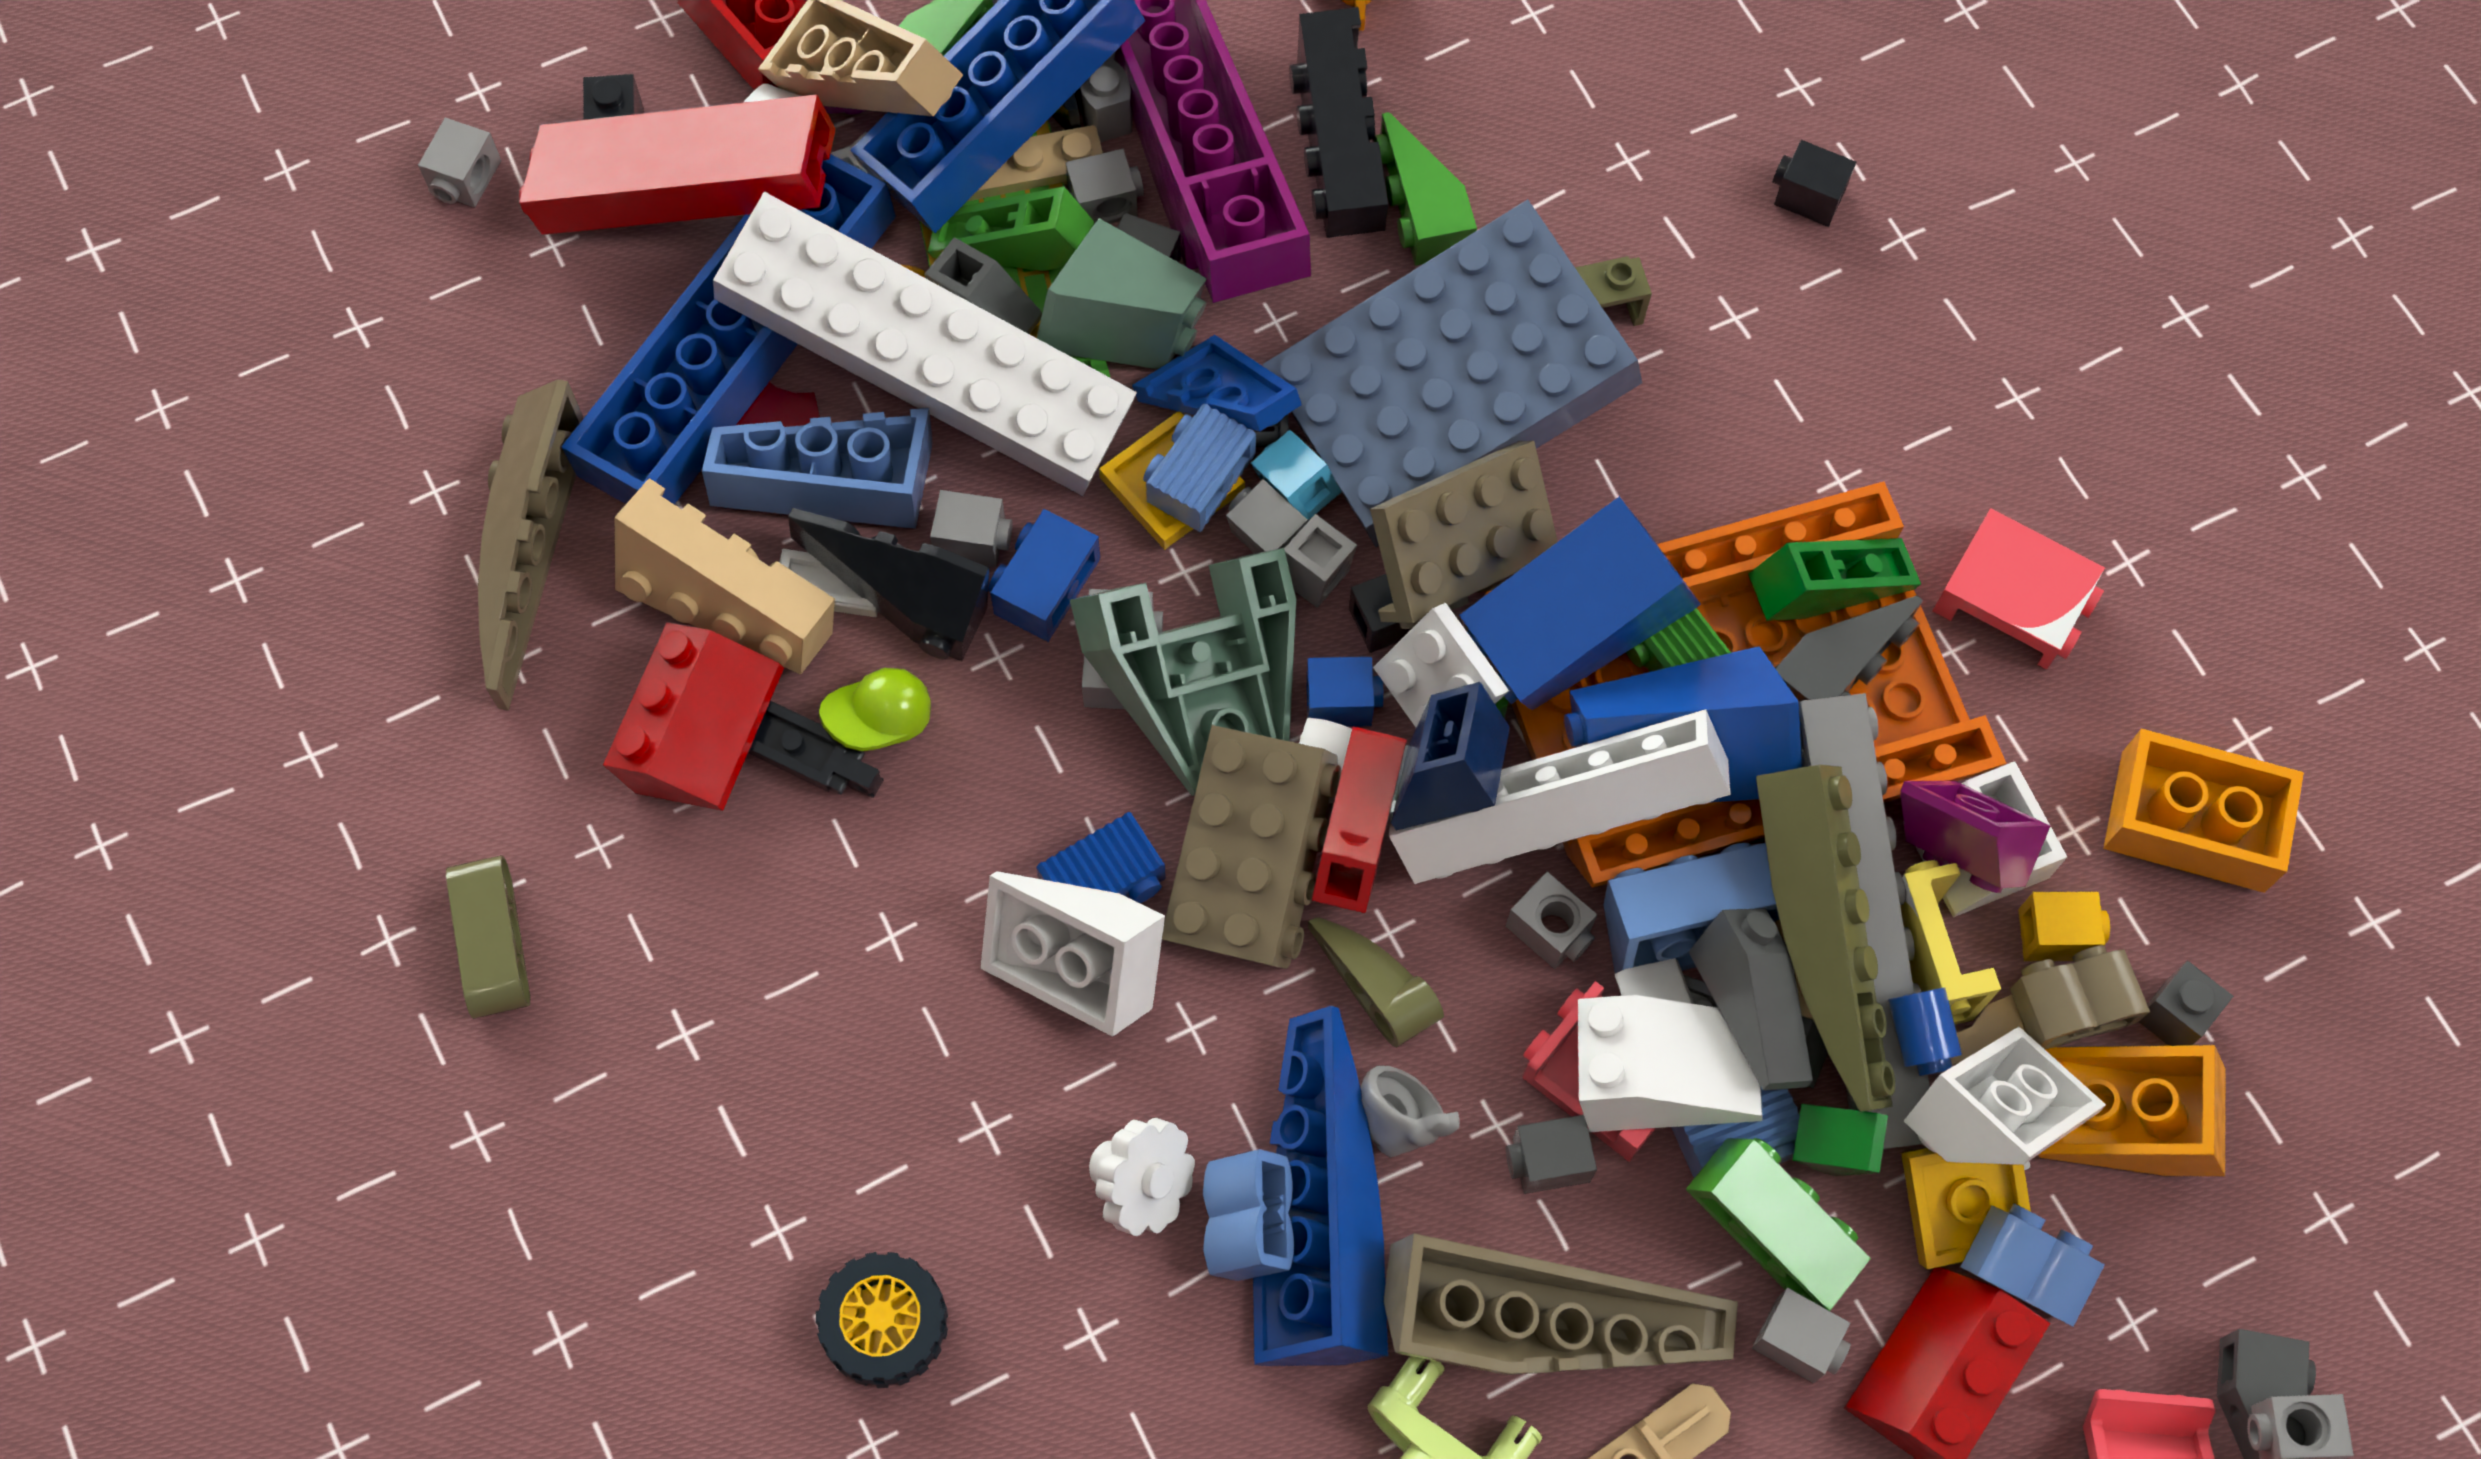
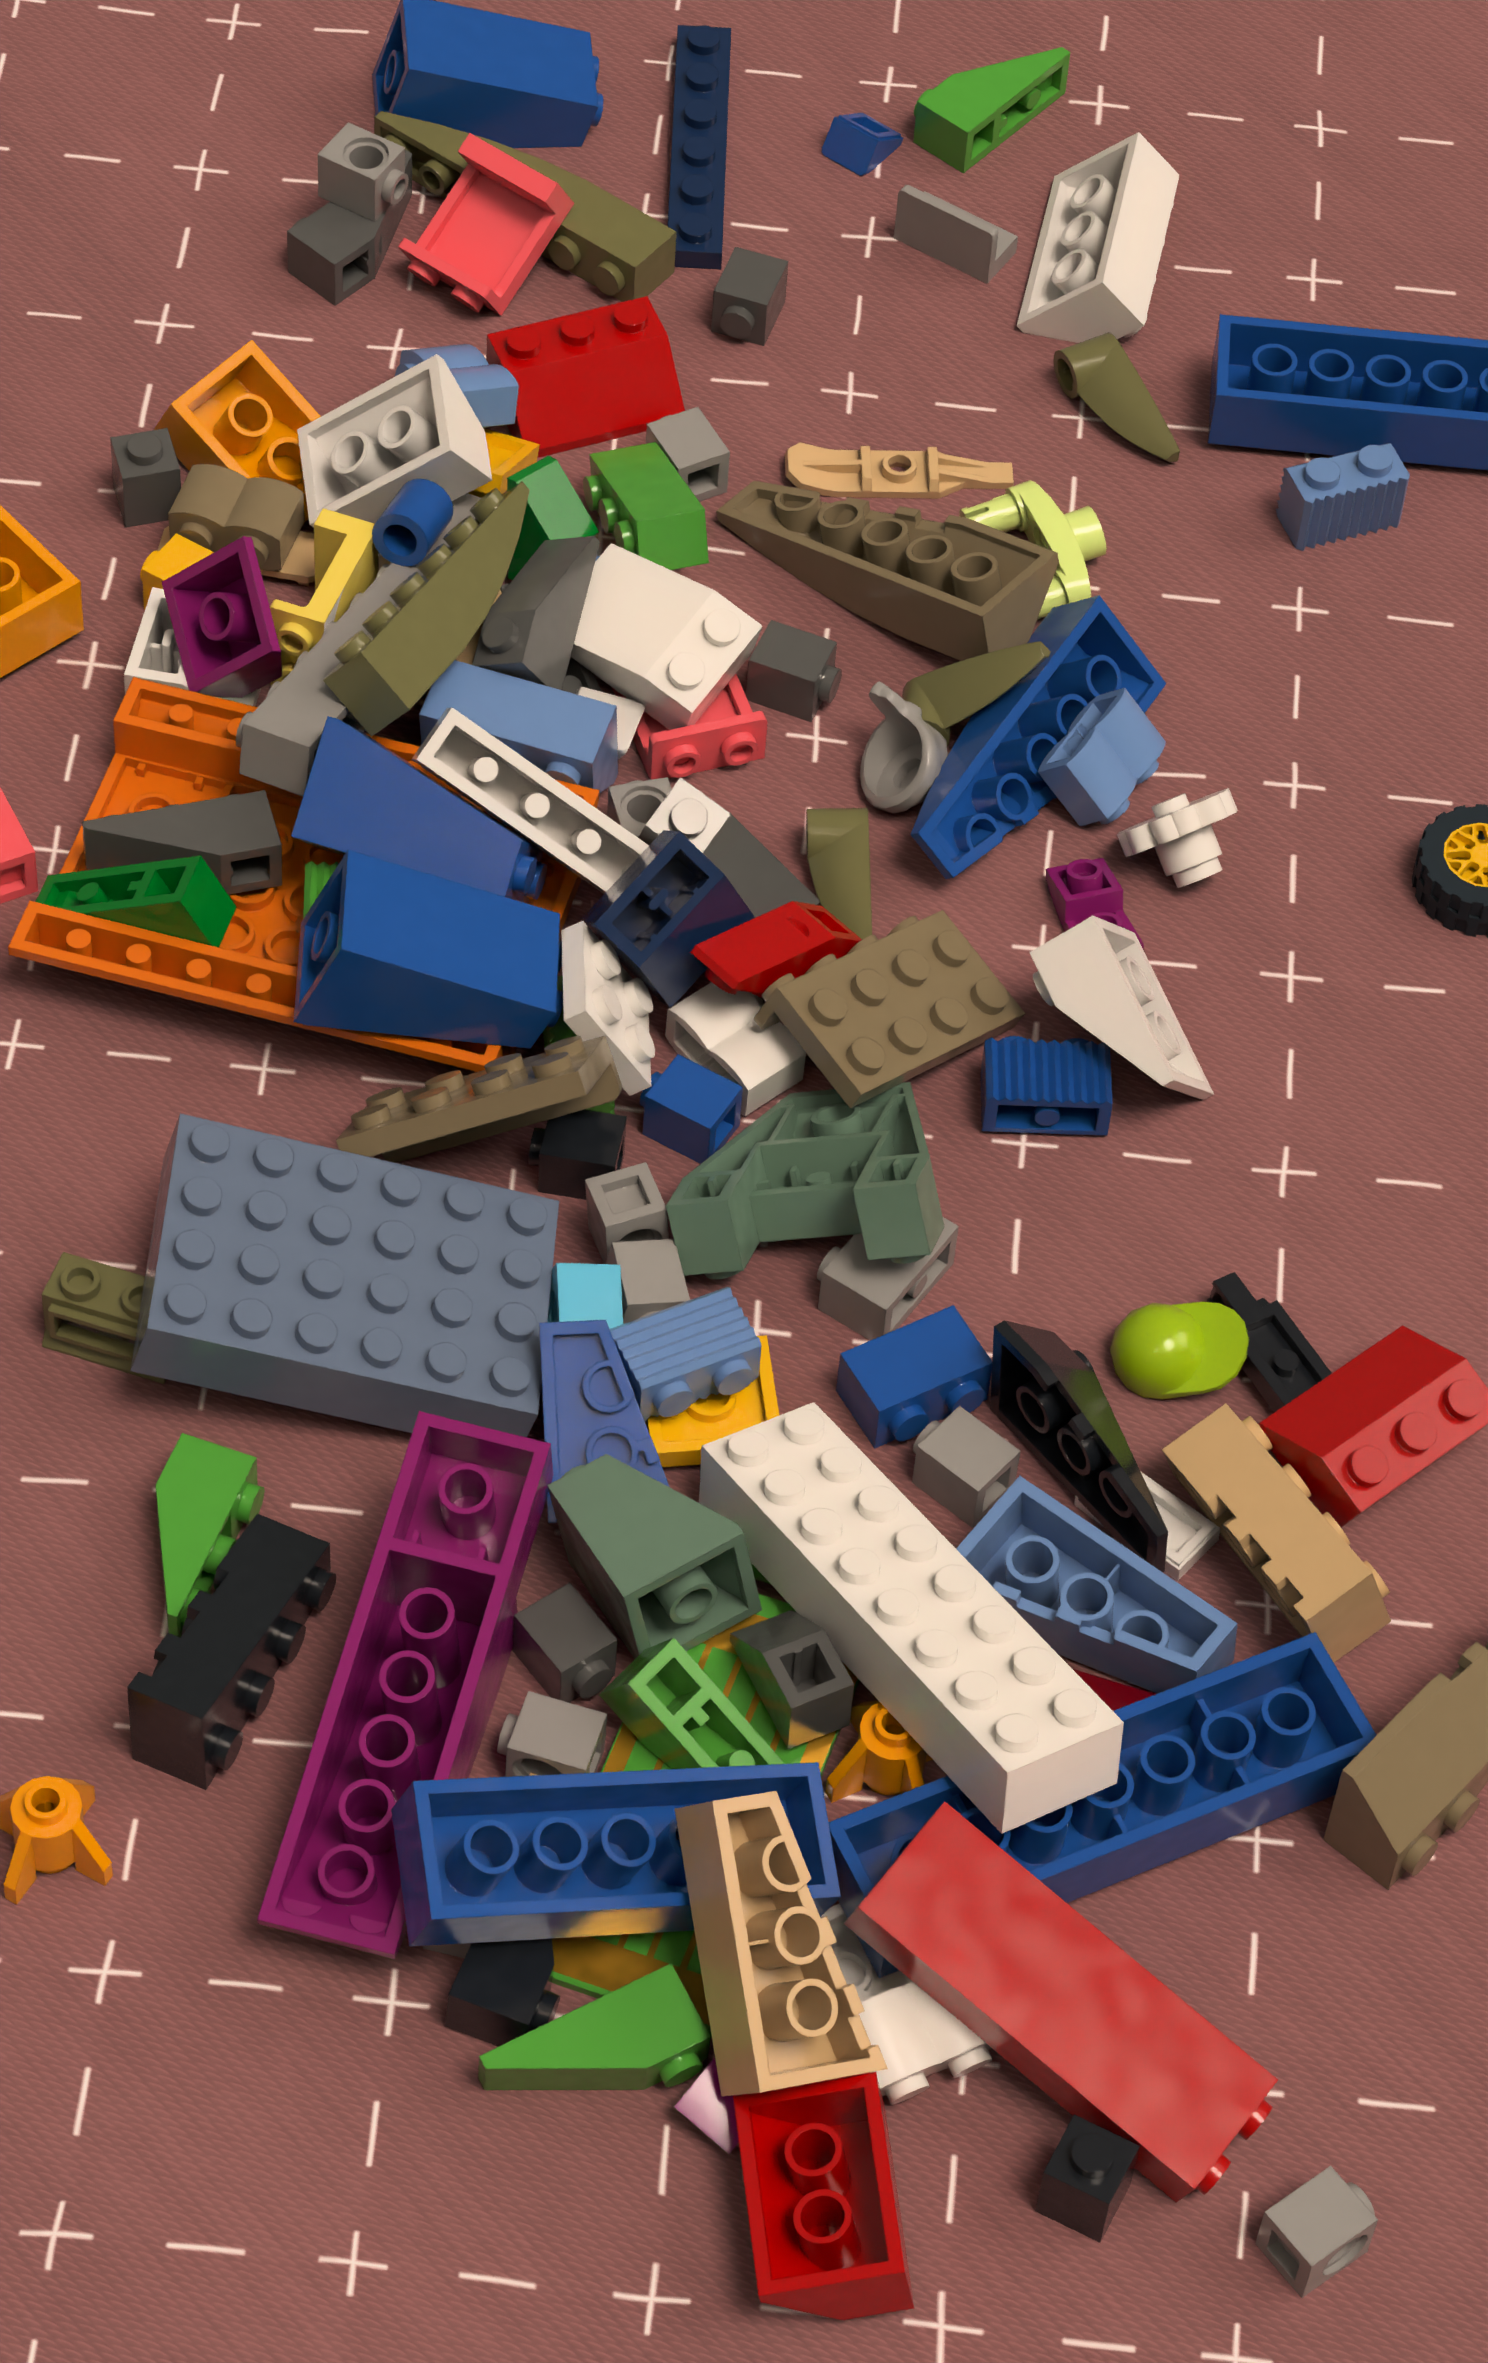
camera: 150 degrees left, 15 degrees down
none -> dark grey slope [638,777,820,919]
none -> olive piece [902,641,1051,746]
none -> magenta slope [1046,858,1144,948]

